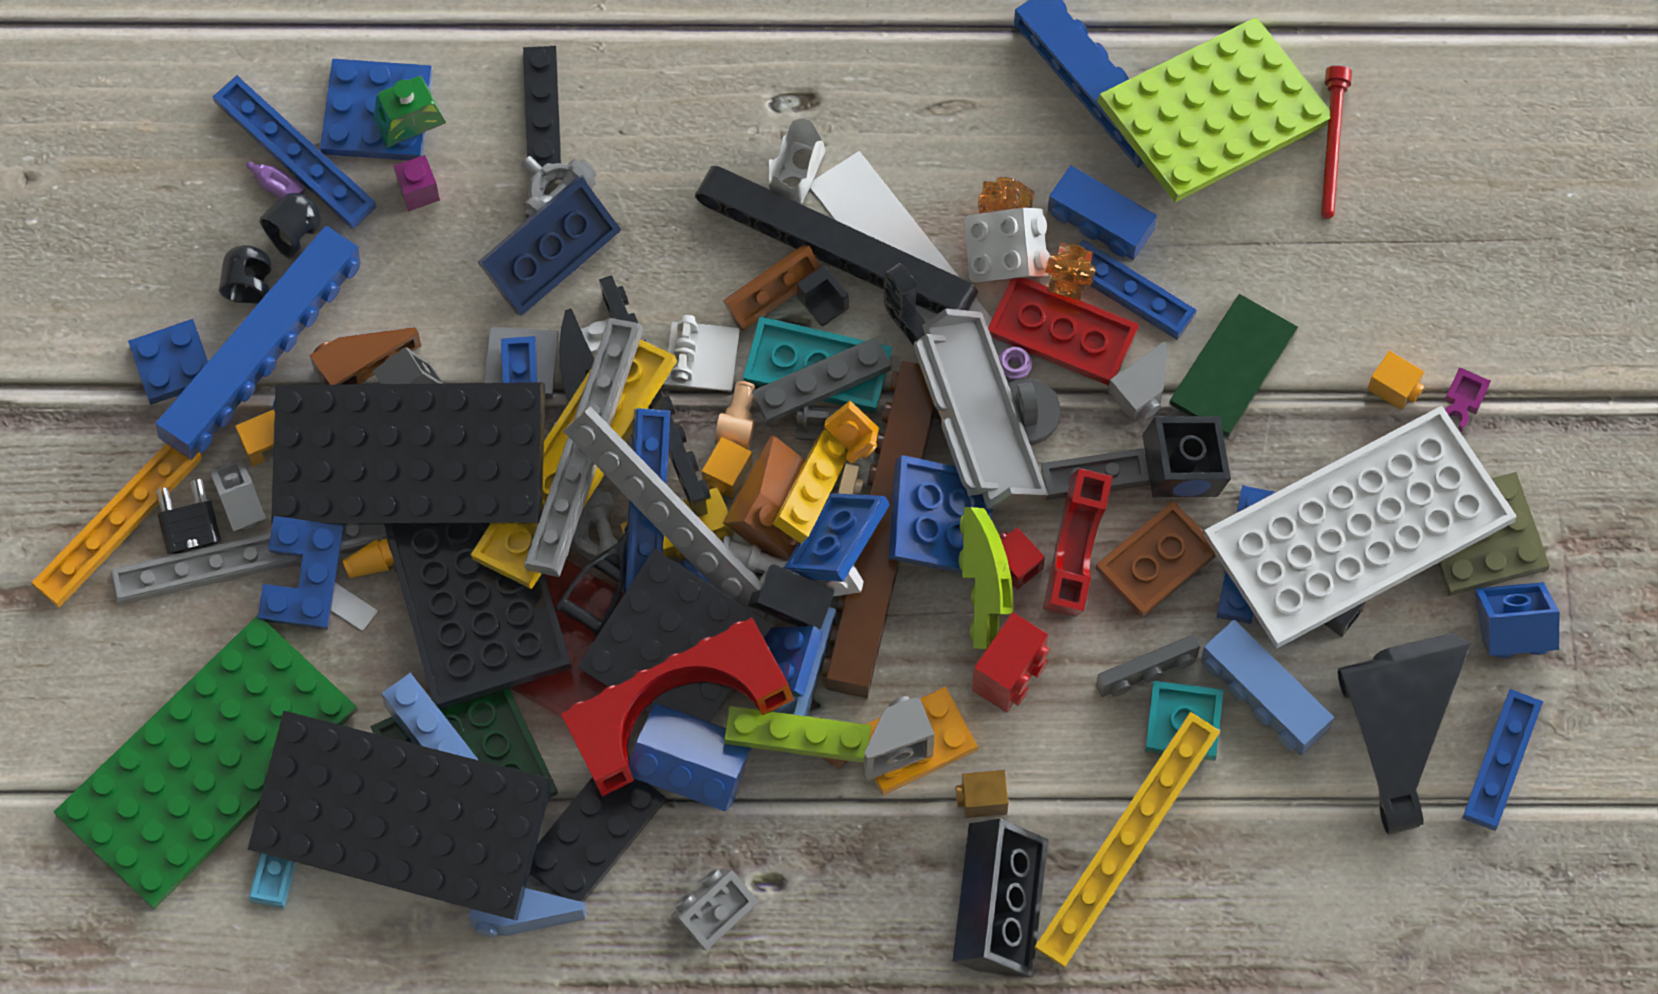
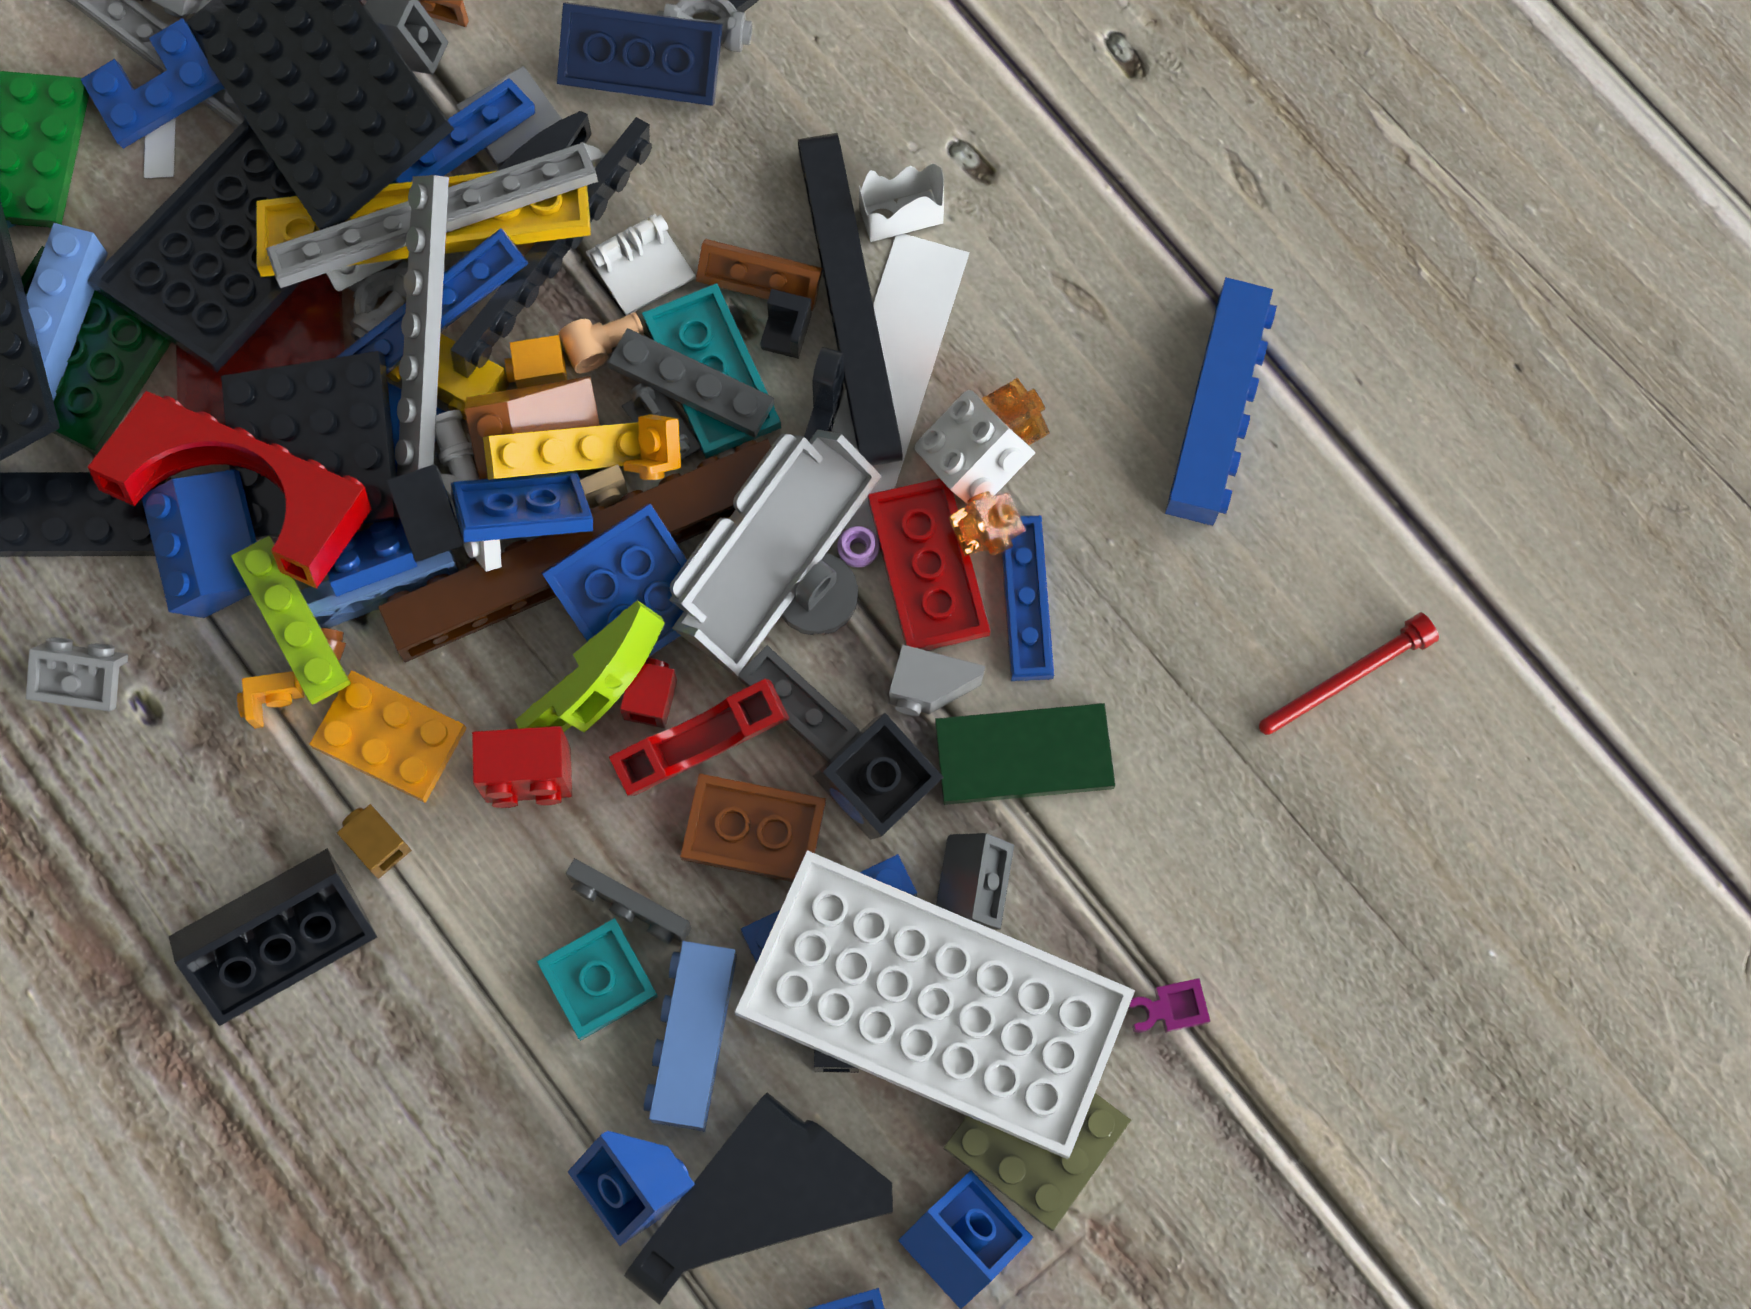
camera: 50 degrees right, 5 degrees up
light orange cone [343,538,395,579] -> none
black piece [555,524,628,636] -> none
light grey slope [864,696,935,780] -> none
yellow plate [1034,712,1220,969] -> none
blue brick [1048,165,1157,260] -> none
lime plate [1097,17,1330,203] -> none
light orange brick [1367,350,1425,411] -> none
none -> light orange bracket [237,671,305,729]
none -> blue slope [567,1131,695,1246]
none -> dark grey panel [936,833,1014,929]

